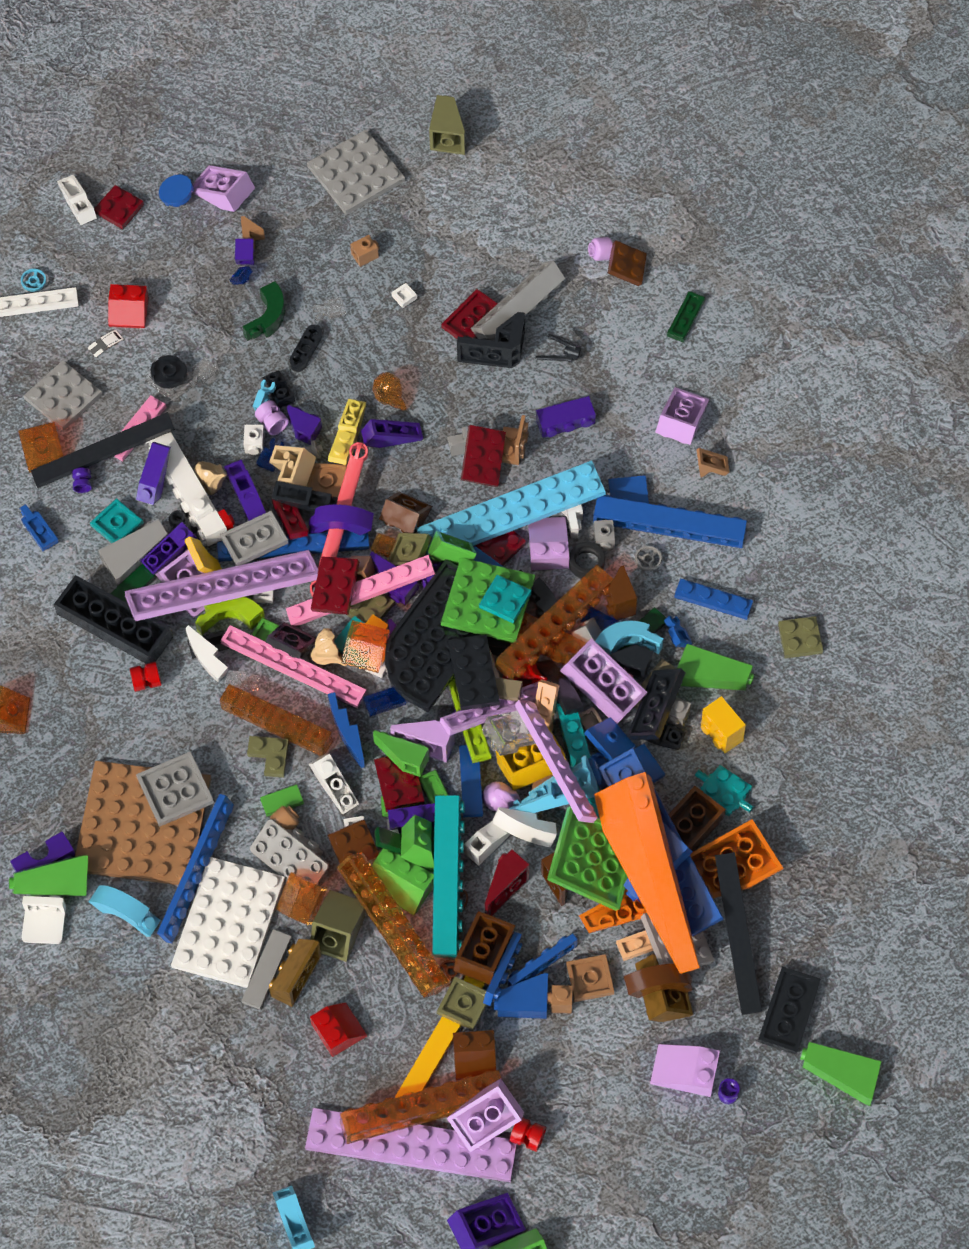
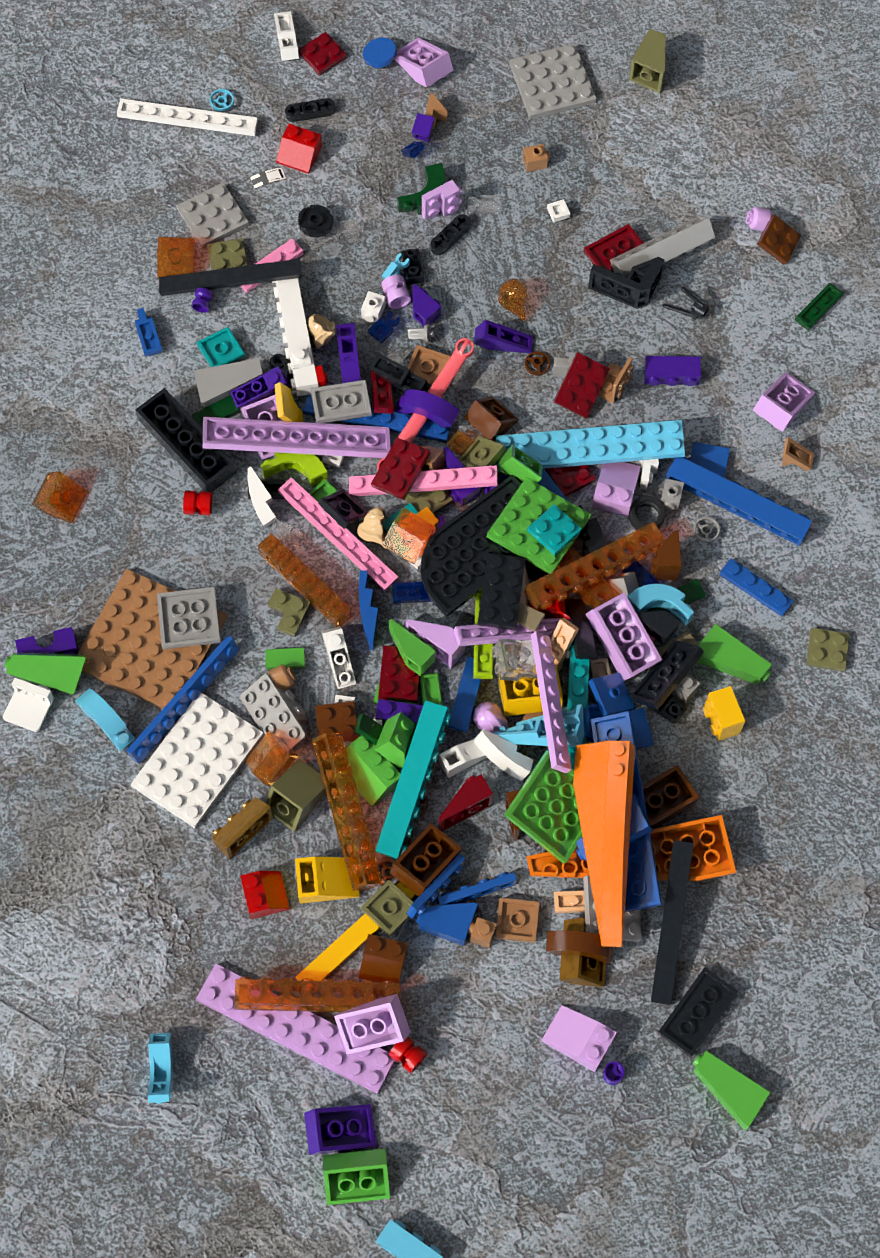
camera: 15 degrees right, 5 degrees up
dark purple slope [136,442,171,505] -> none
light grey tile [241,929,292,1010] -> none
tan brick [269,445,316,486] -> none
light yellow slope [328,399,366,465] -> none
blue plate [664,616,693,648] -> none
teal plate [695,765,754,817] -> none
none -> olive plate [207,238,247,270]
none -> black beam [285,98,335,122]
none -> yellow slope [295,856,360,904]
none -> lavender plate [422,180,463,220]
none -> reddish brown piece [525,351,550,376]

